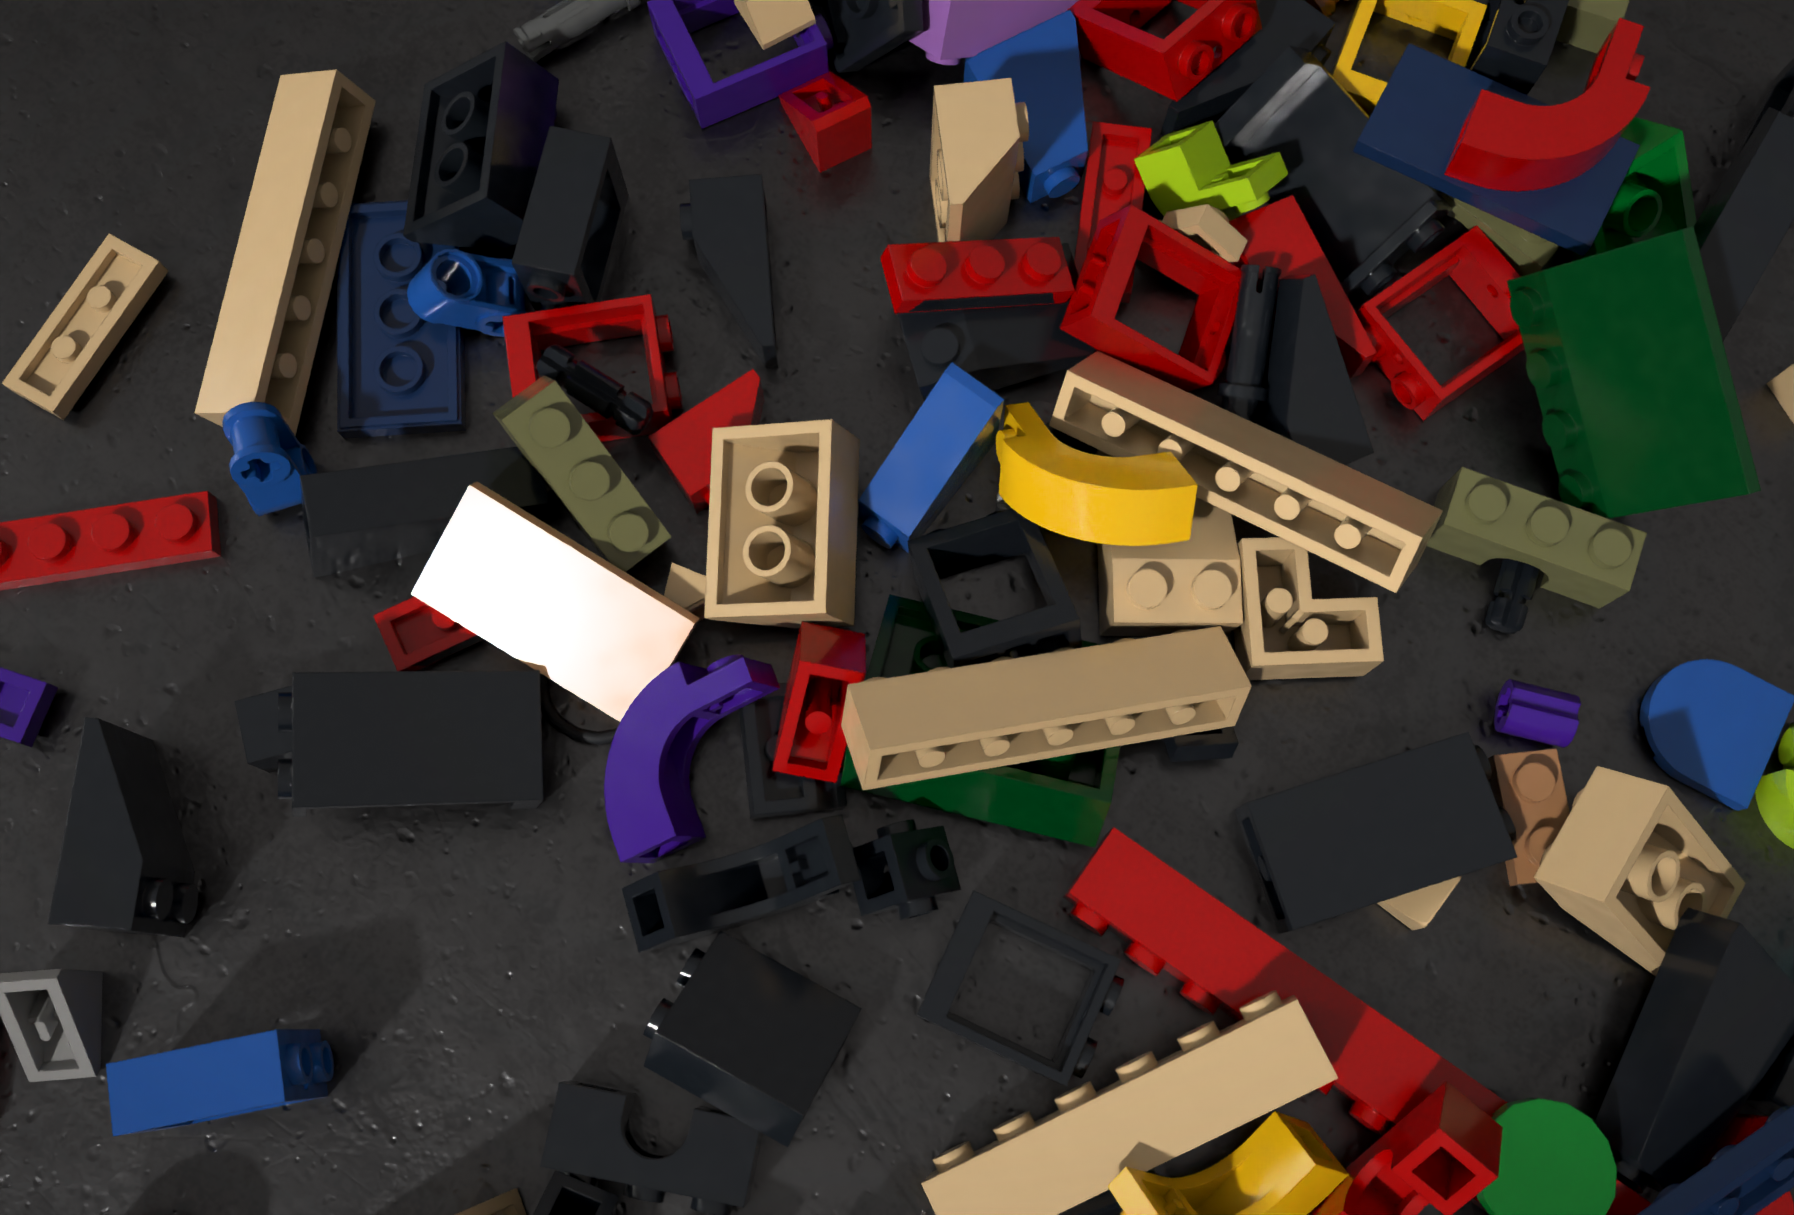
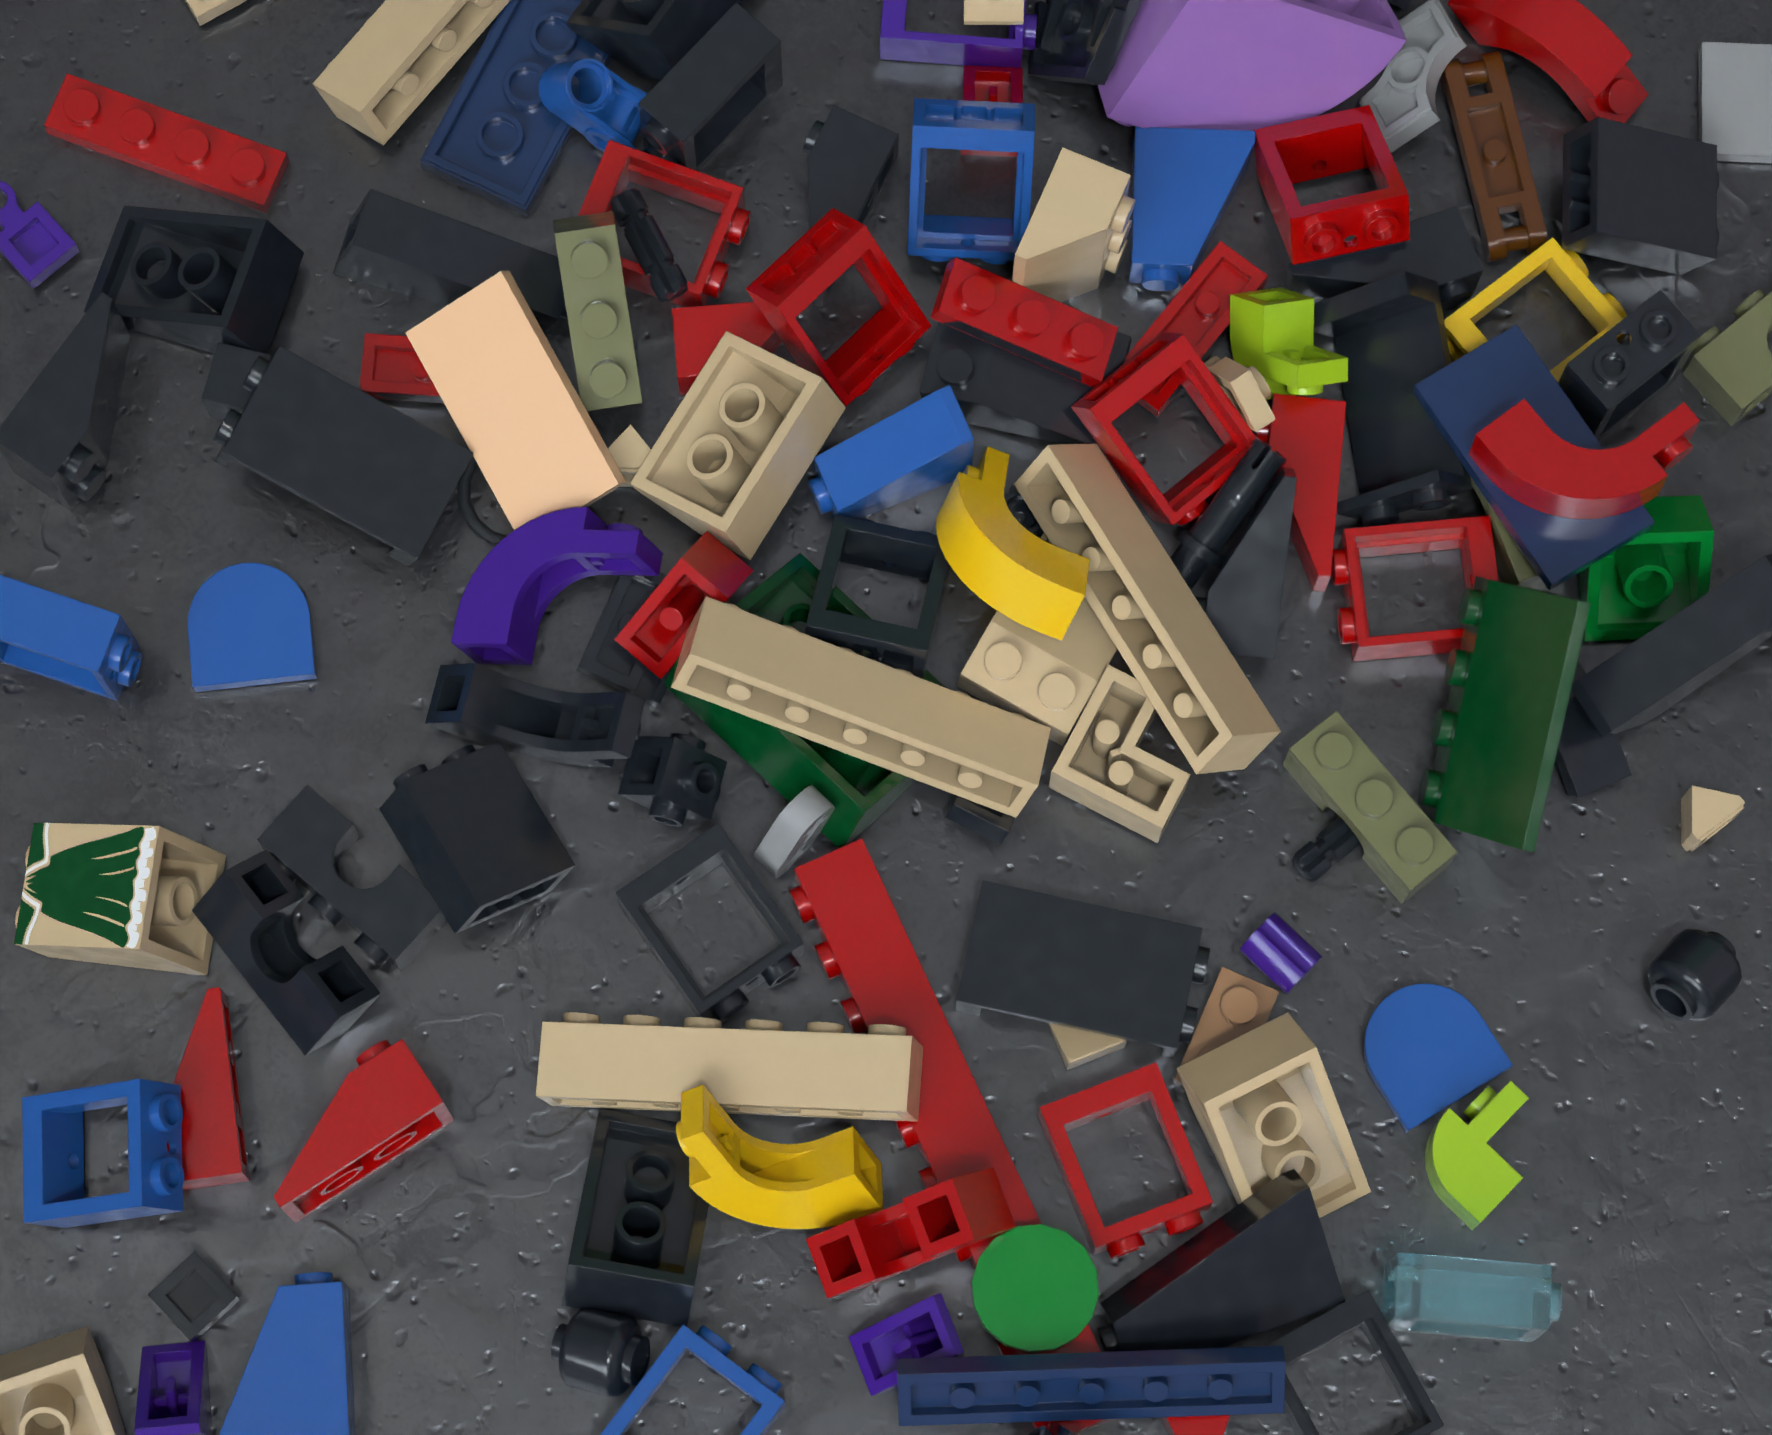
camera: 30 degrees right, 0 degrees up
blue piece [222,402,318,516] -> none
none -> black slope [84,205,304,354]
none -> blue tile [188,563,317,692]
none -> red window [746,208,932,407]
none -> light grey beam [753,785,835,878]
none -> blue window [907,98,1035,264]
none -> red window [1037,1062,1213,1259]

